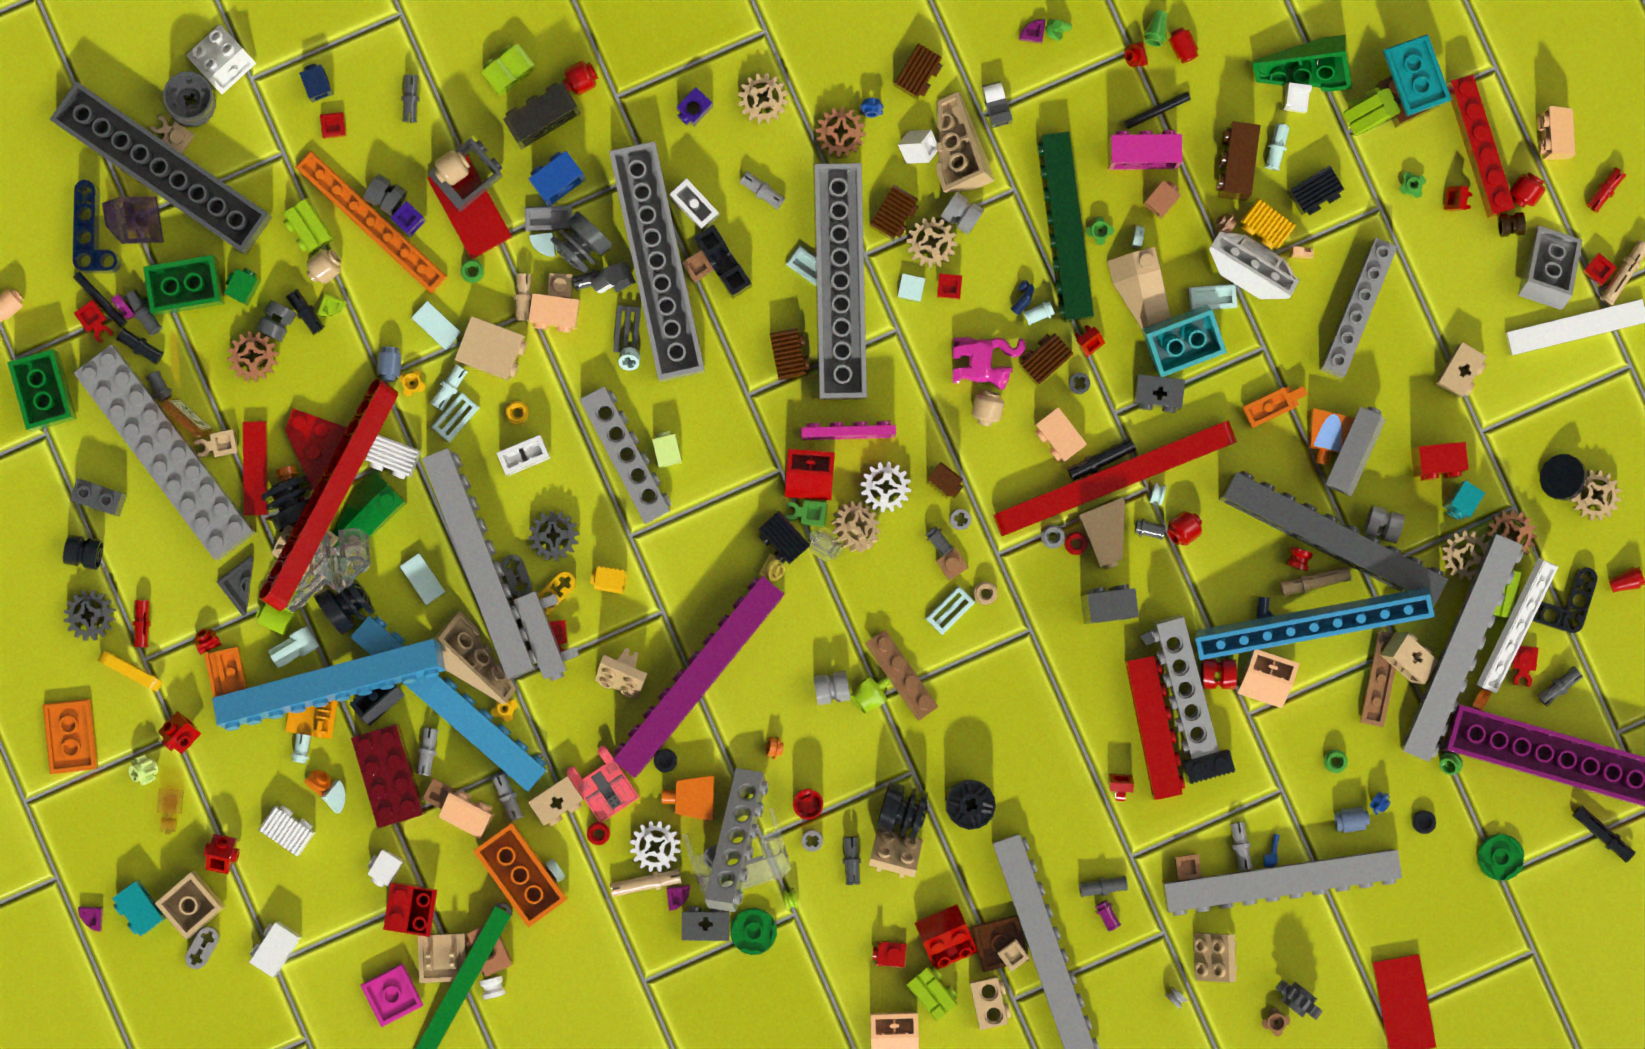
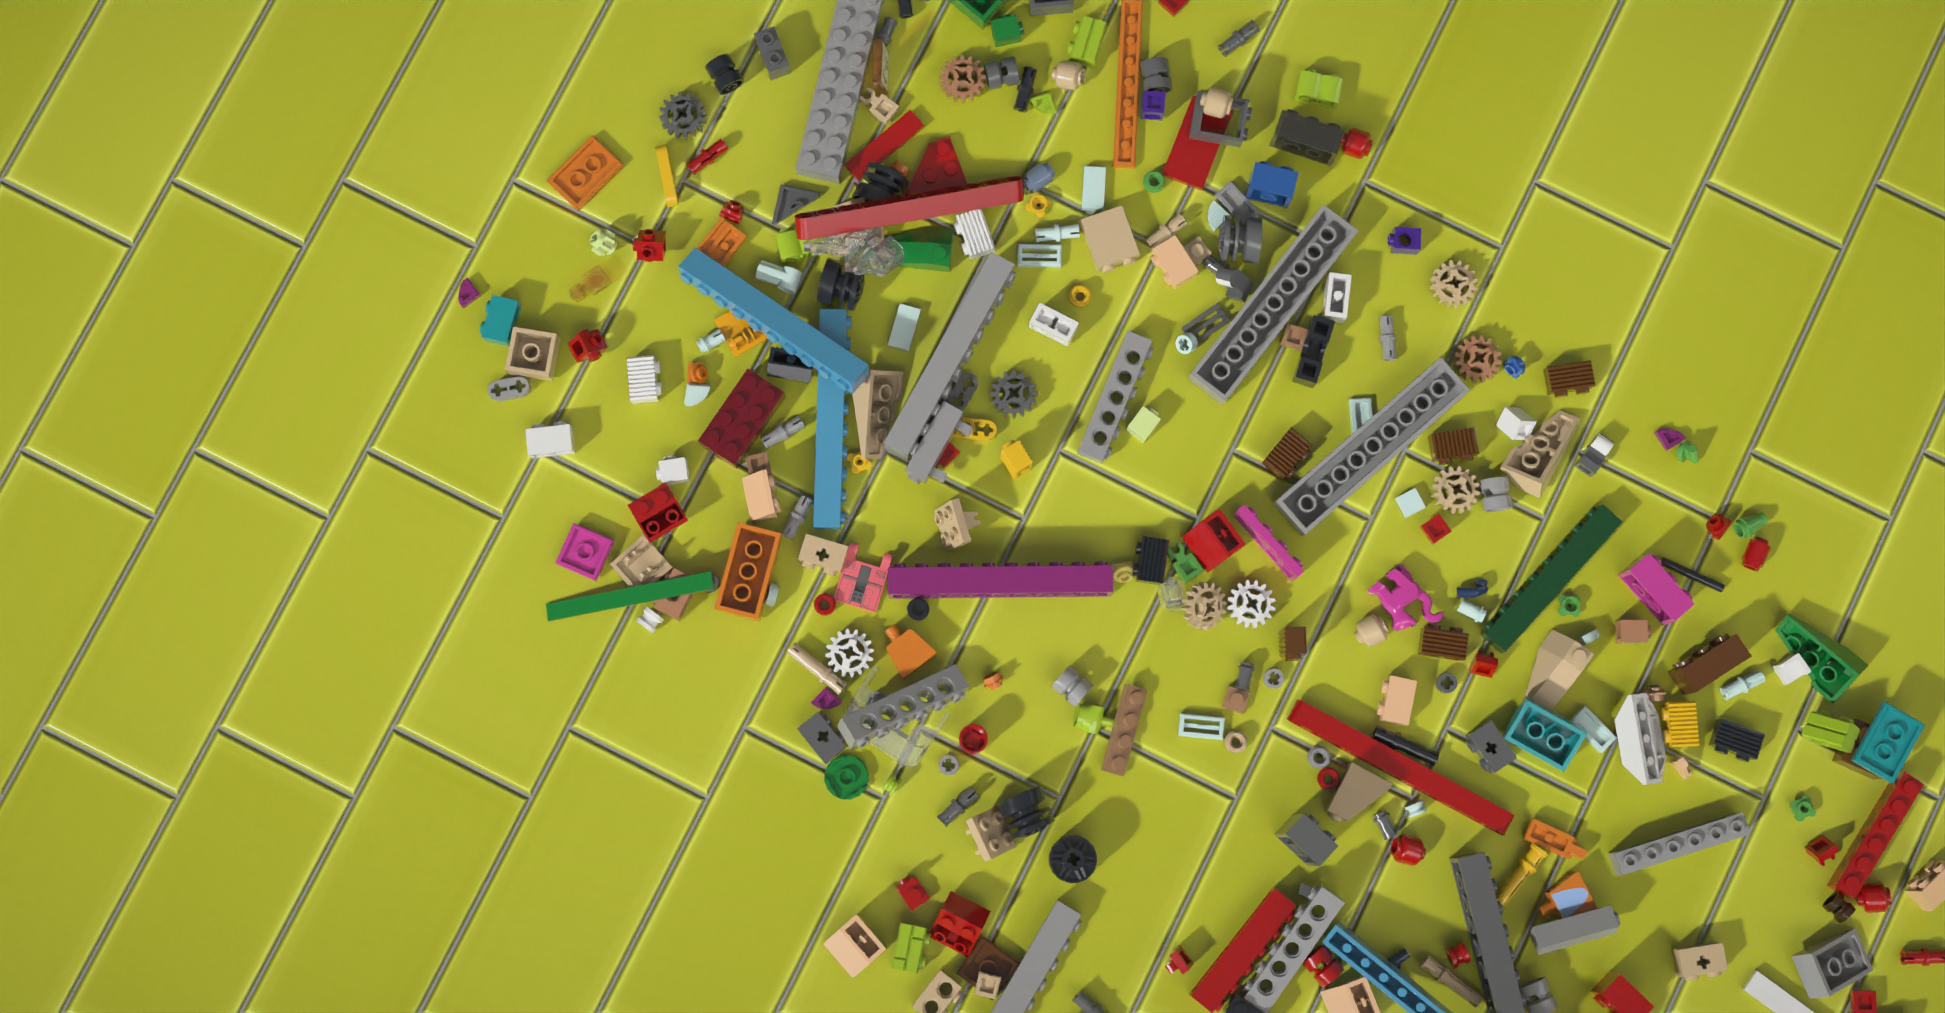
camera: 50 degrees right, 5 degrees down
none -> yellow pin [1496,843,1549,907]

